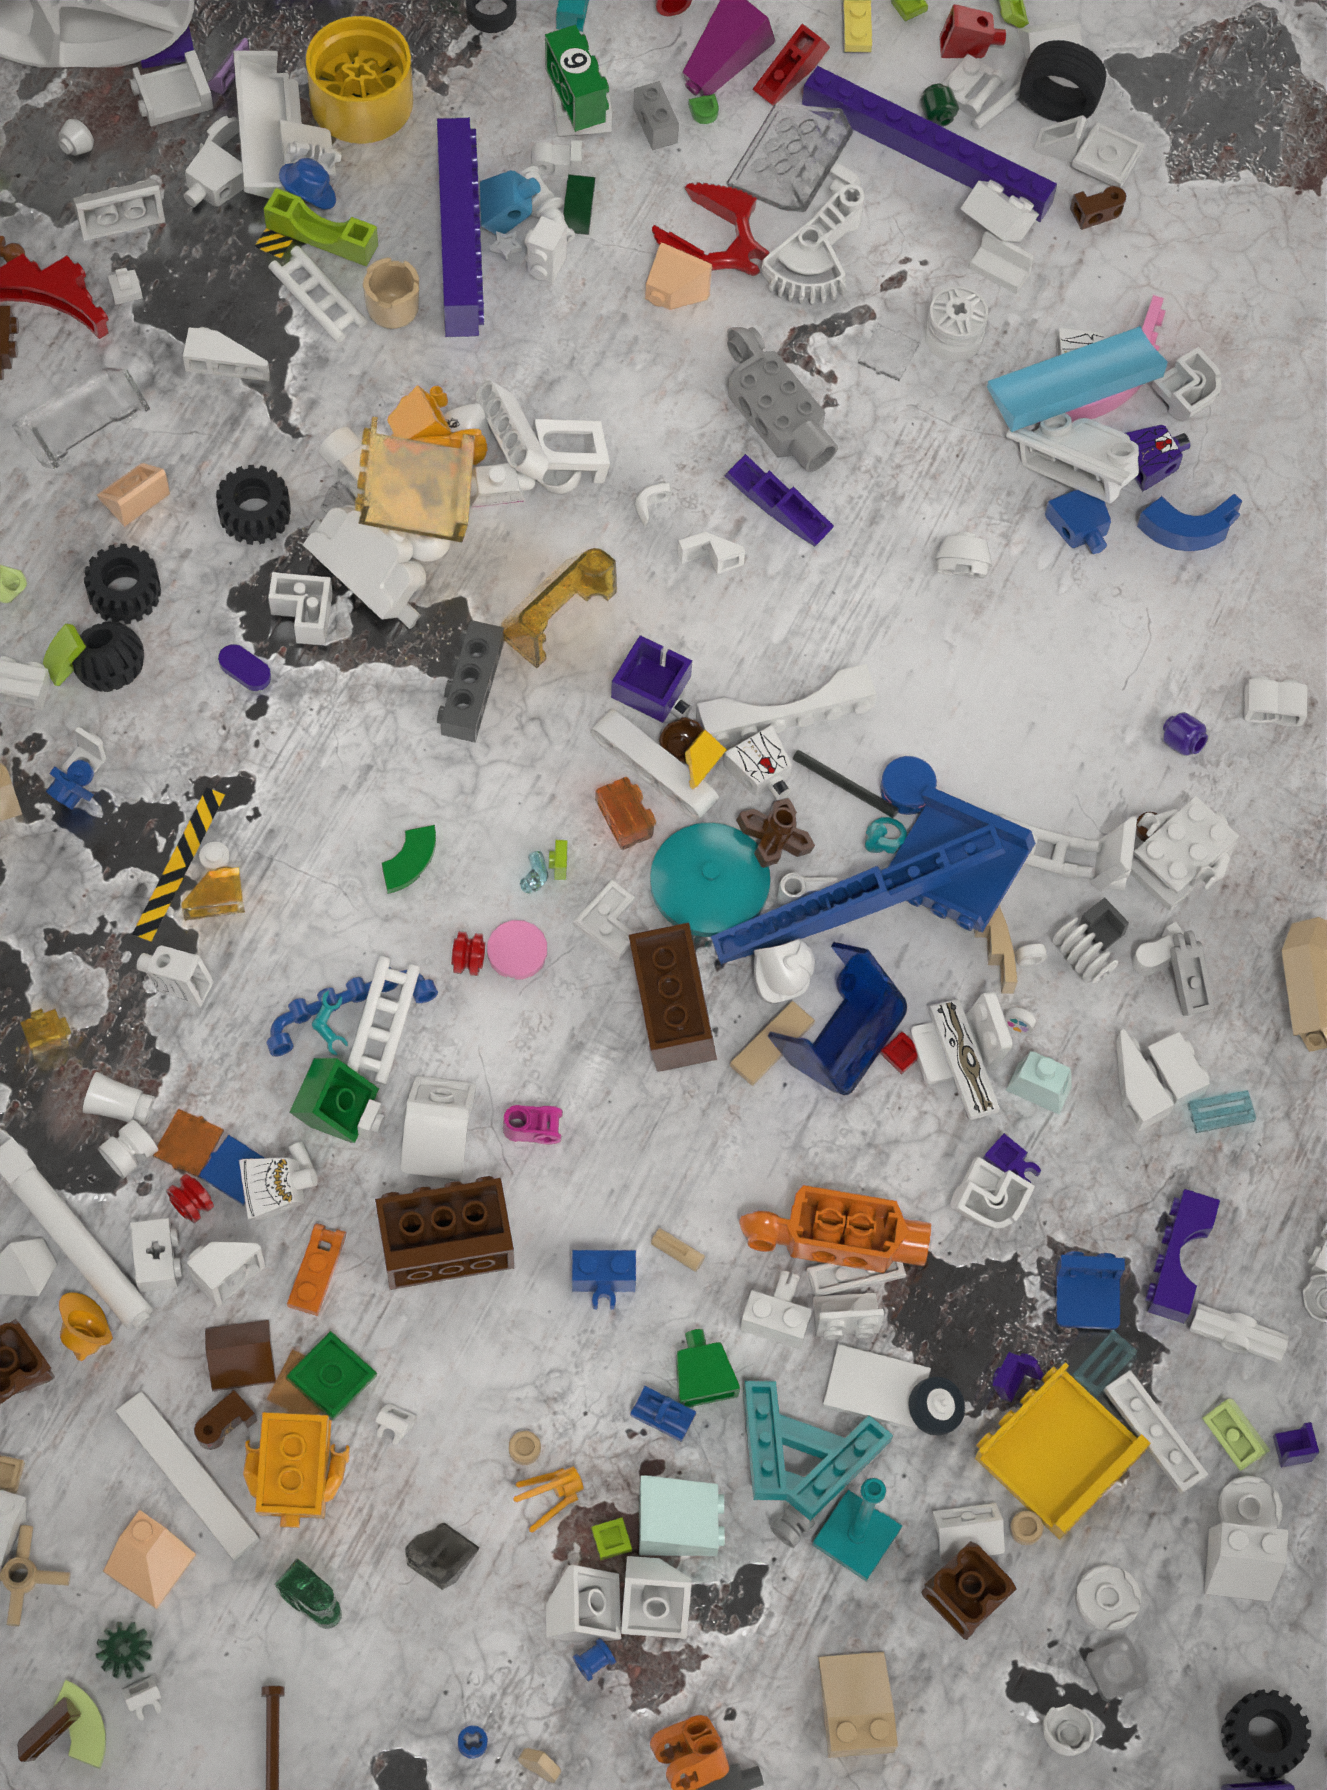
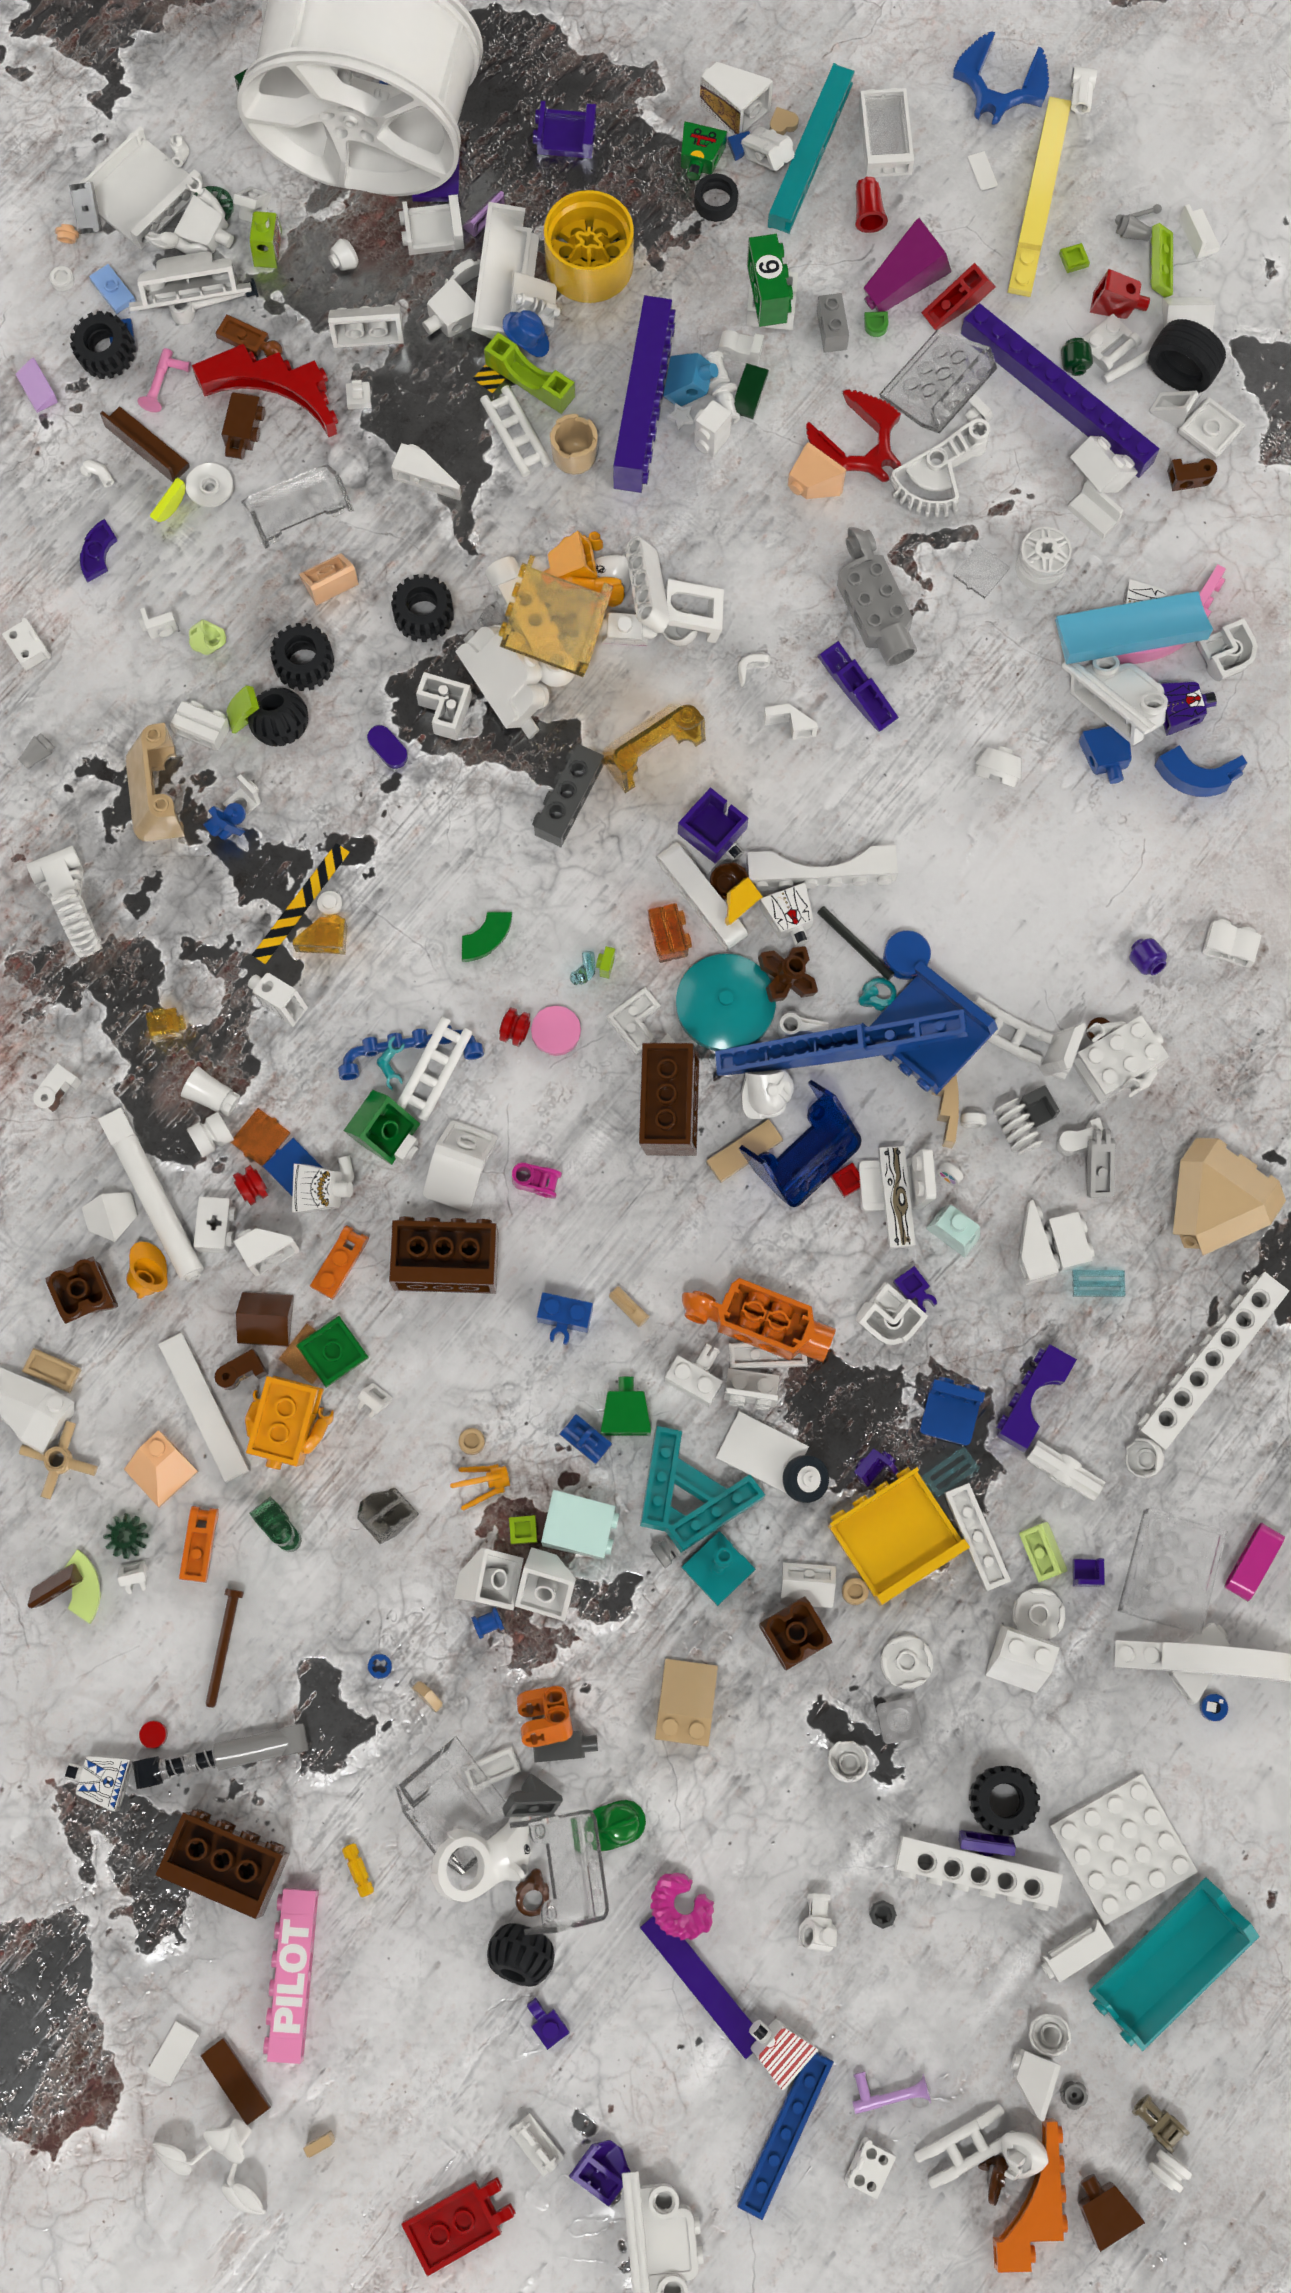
camera: 15 degrees right, 10 degrees up
none -> orange plate [179,1506,219,1583]

